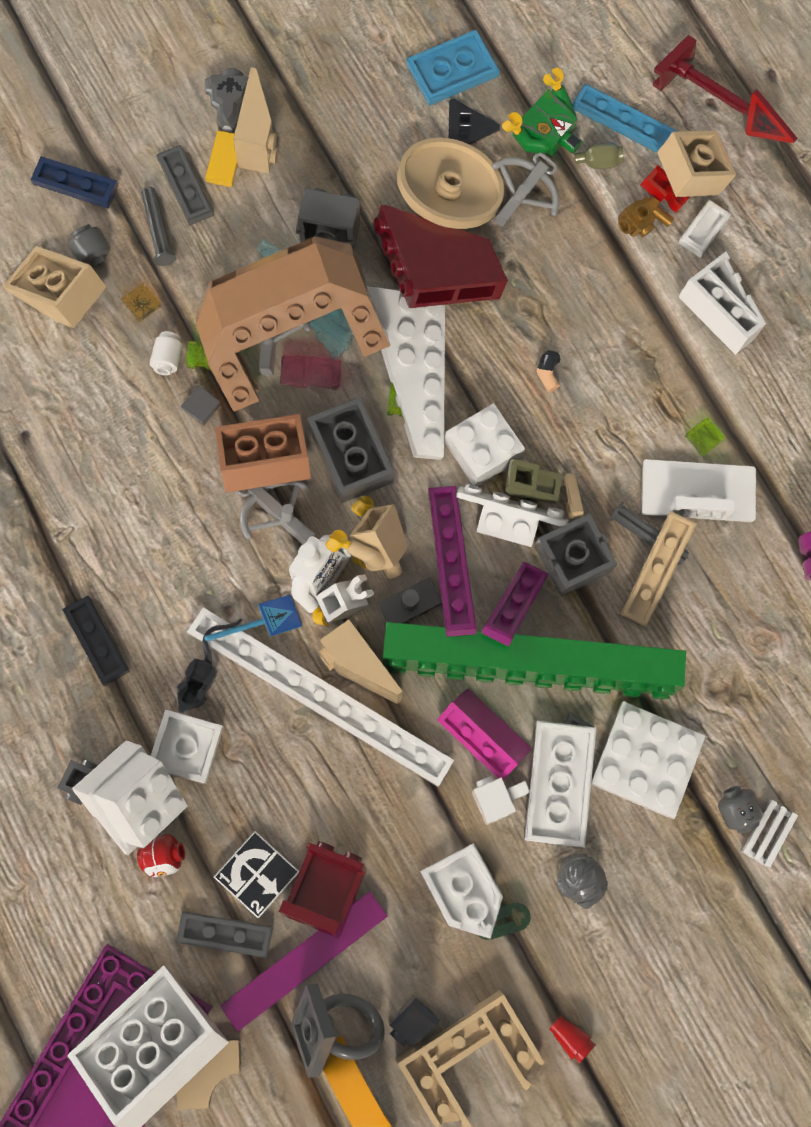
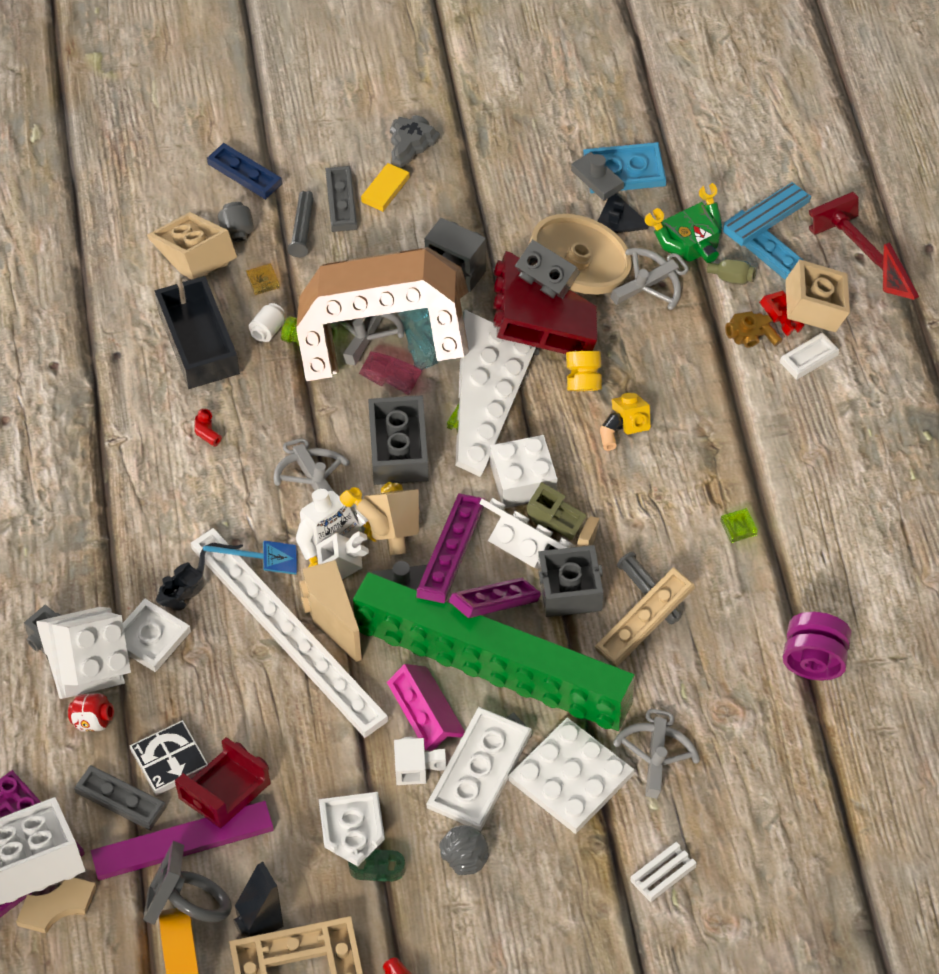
camera: 25 degrees right, 20 degrees down
black tile [62,595,130,686] -> none
dark grey tile [181,385,221,426] -> none
nougat brick [215,414,311,493] -> none
tan slope [233,68,278,173] -> none
white bracket [641,459,756,522] -> none
white wedge [679,251,766,355] -> none
dark grey head [718,786,763,833] -> none
none -> black piece [154,276,240,389]
none -> red arm [194,409,222,447]
none -> dark grey brick [515,239,580,299]
none -> yellow wheel [566,351,602,391]
none -> dark grey tile [571,152,624,201]
none -> yellow bracket [612,393,651,435]
none -> light grey piece [613,709,700,799]
none -> dark azure tile [723,182,811,246]

